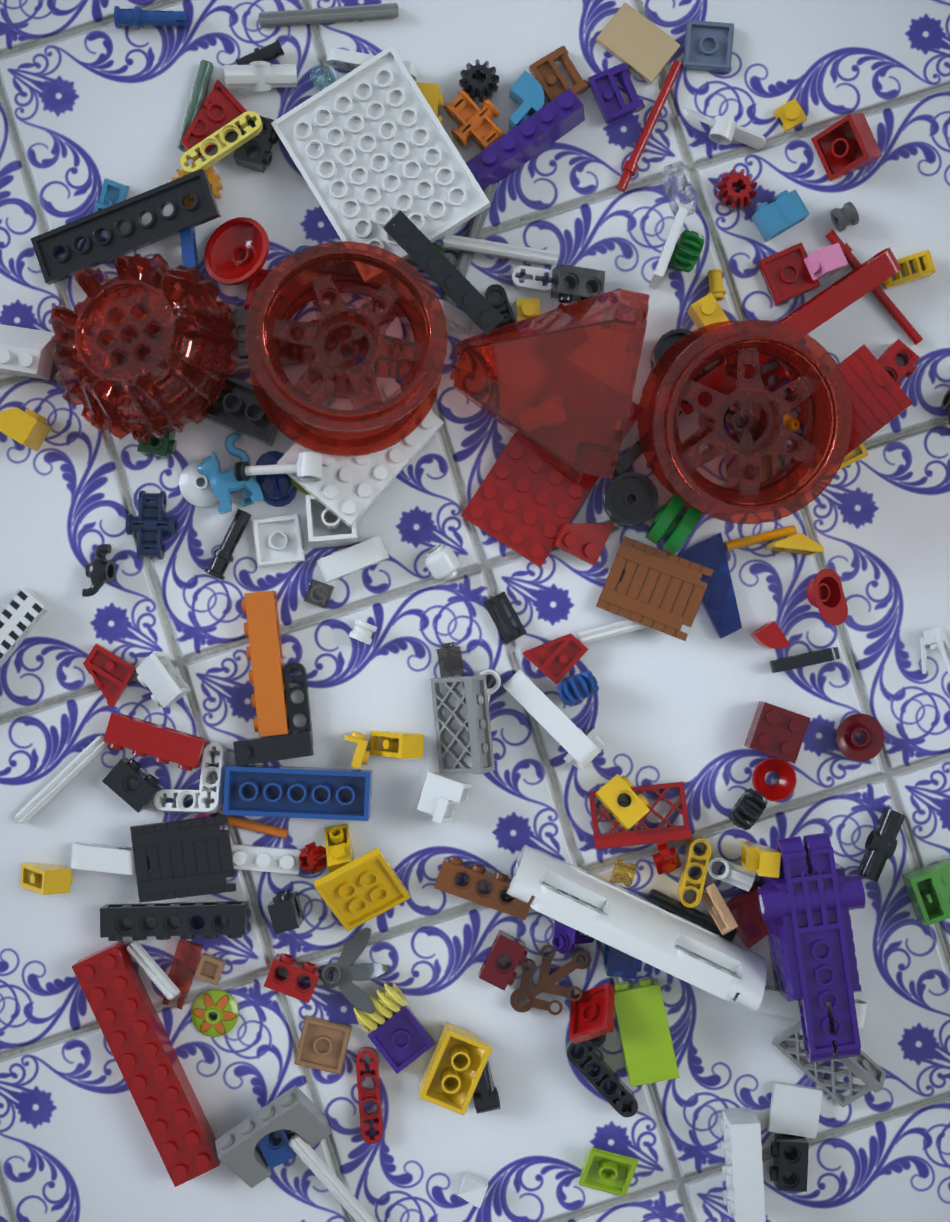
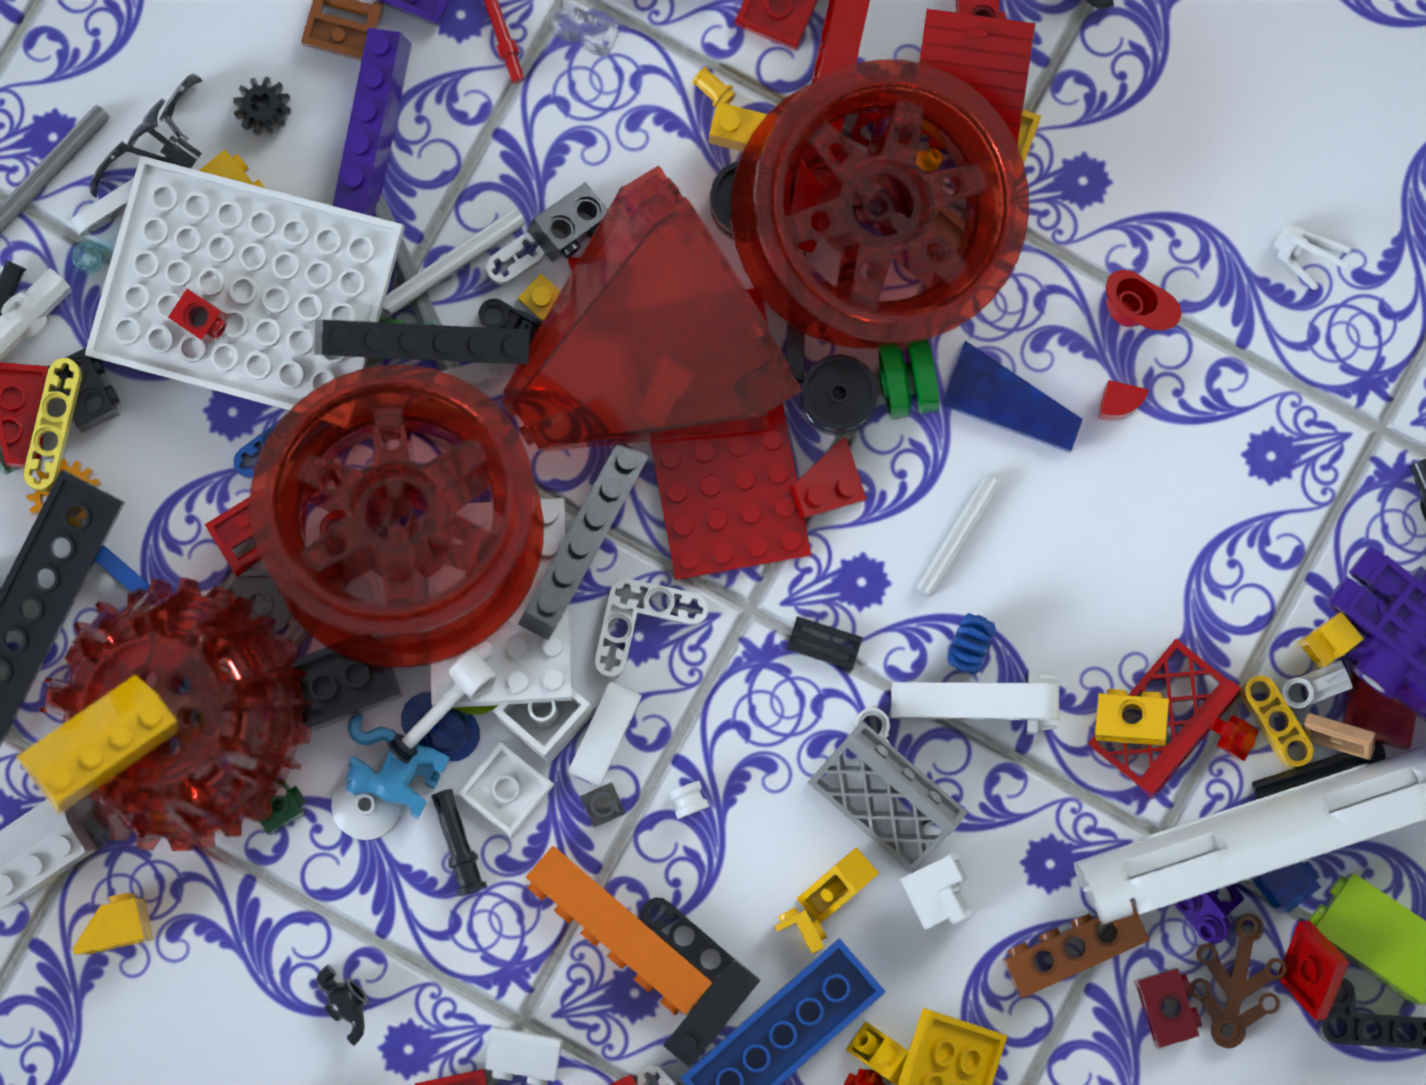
camera: 50 degrees left, 5 degrees down
dark blue axle [126,490,178,560] -> none
red dish [204,217,269,286] -> none
white head [425,544,460,581] -> none
clear smoke bracket [436,642,464,677] -> none
orange axle [443,90,505,151] -> none
dark azure brick [509,71,544,130] -> none
red wing [522,633,588,685] -> none
dark orange door [596,536,714,641] -> none
clear yellow wheel [611,858,636,887] -> none
white tile [649,207,688,289] -> none
green gear [670,230,704,273] -> none
light orange bar [725,525,797,551] -> none
black gear [729,788,767,830] -> none
dark red brick [744,701,811,764] -> none
red piece [752,757,797,801] -> none
yellow slope [765,533,824,555] -> none
black beam [770,647,840,673] -> none
dark red dish [836,713,885,761] -> none
none -> yellow slope [16,675,178,815]
none -> black plant [90,73,203,198]
none -> red brick [168,289,229,344]
none -> brick [518,440,649,641]
none -> white beam [595,578,708,678]

